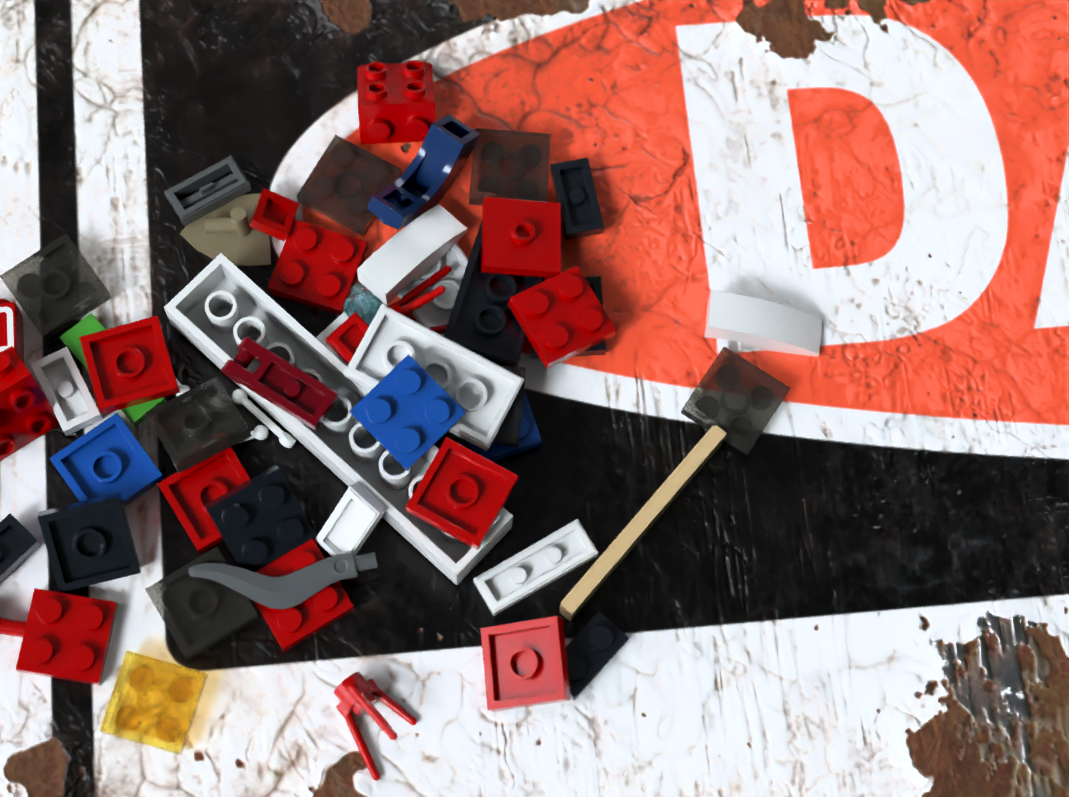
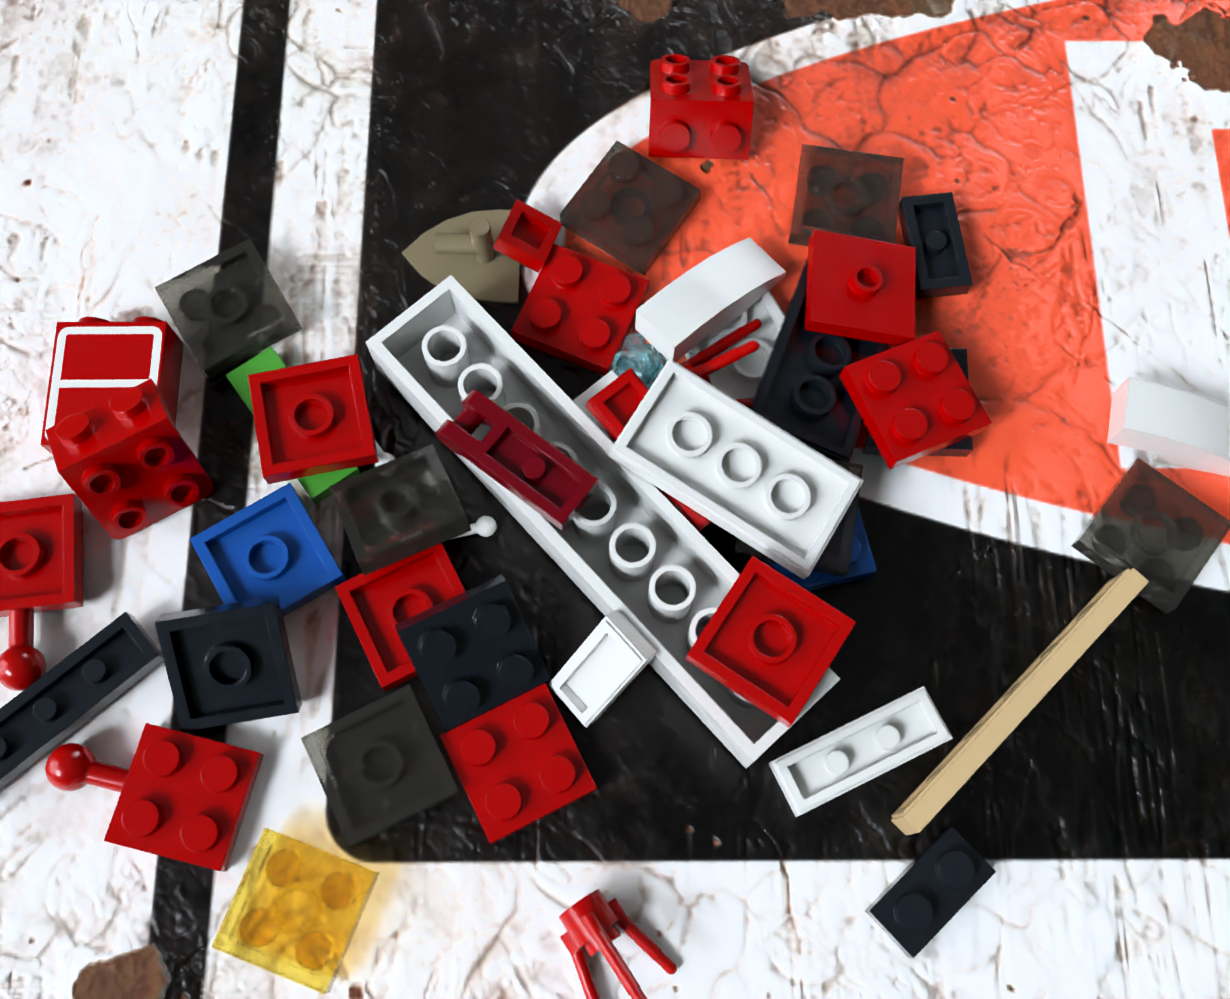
camera: 10 degrees right, 0 degrees up
white plate [30,347,103,436] -> none
dark grey tile [164,155,252,227] -> none
dark grey piece [188,551,378,609] -> none
white hinge [232,389,296,448] -> none
blue plate [349,354,466,471] -> none
dark blue arch [366,114,480,230] -> none
plate [480,616,571,712] -> none

